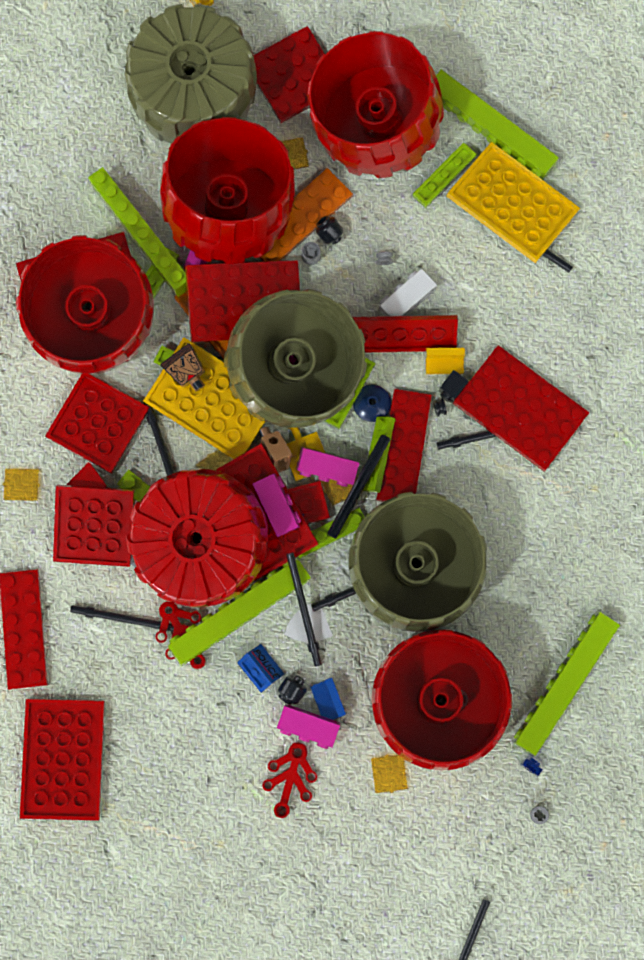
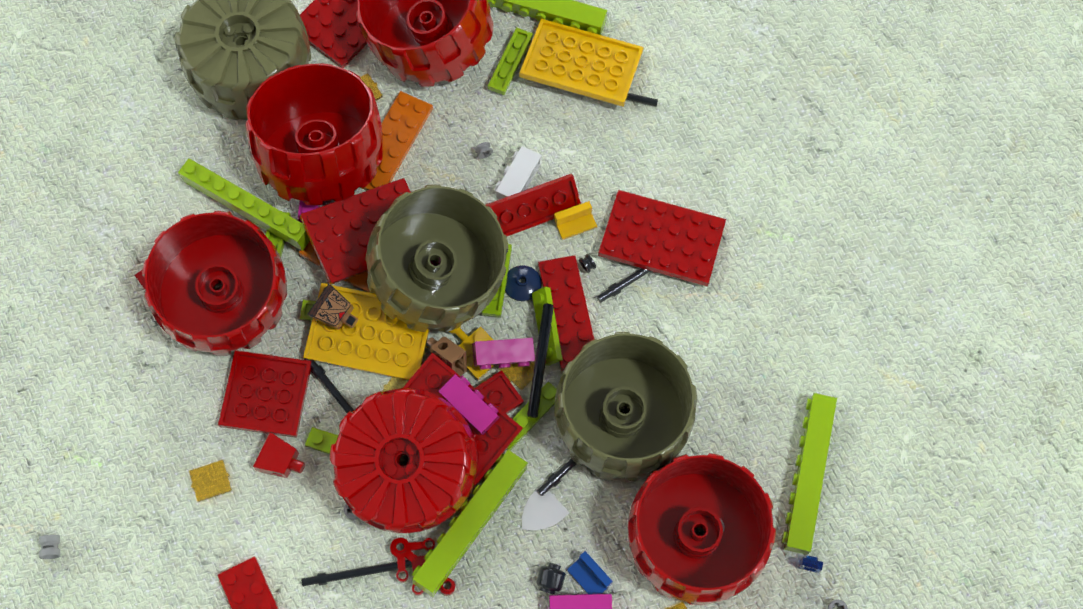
camera: 20 degrees left, 10 degrees down
red plate [53,485,134,567] -> none
blue panel [237,644,284,693] -> none
black bar [286,552,322,667] -> none
light grey wheel [302,242,321,265] -> none
black head [316,216,343,244] -> none
black brick [438,370,469,402] -> none

